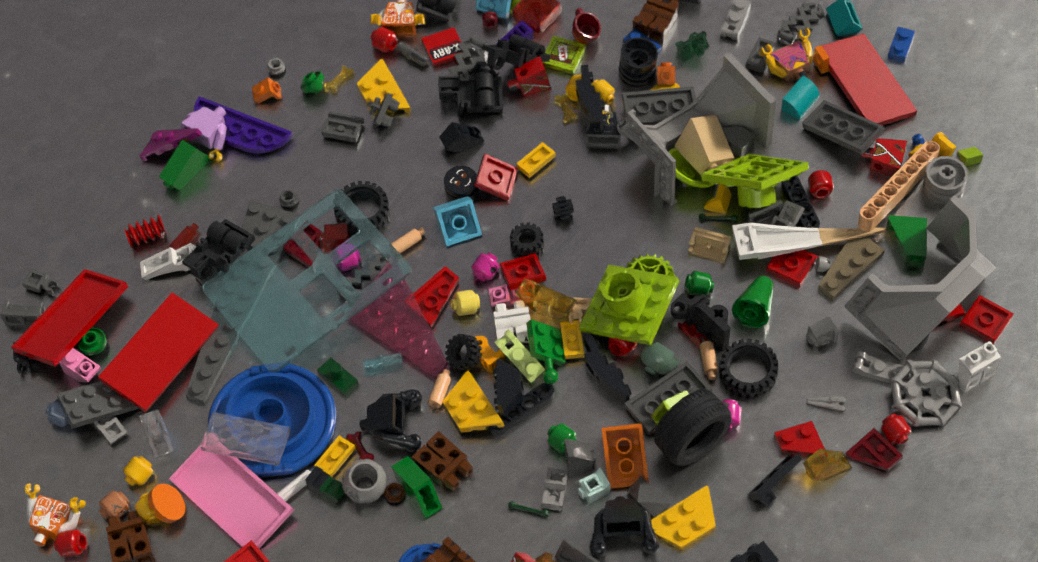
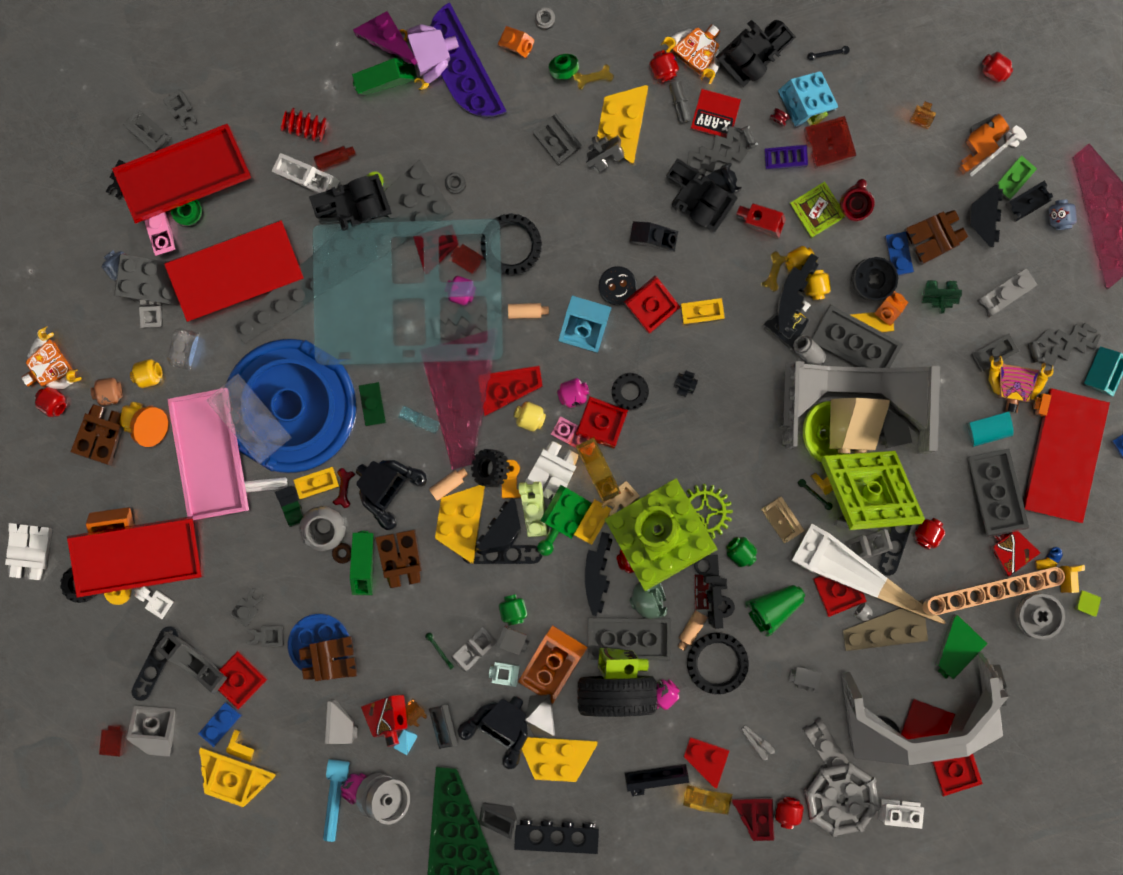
camera: 30 degrees right, 30 degrees up
black plate [482,34,551,70] -> none

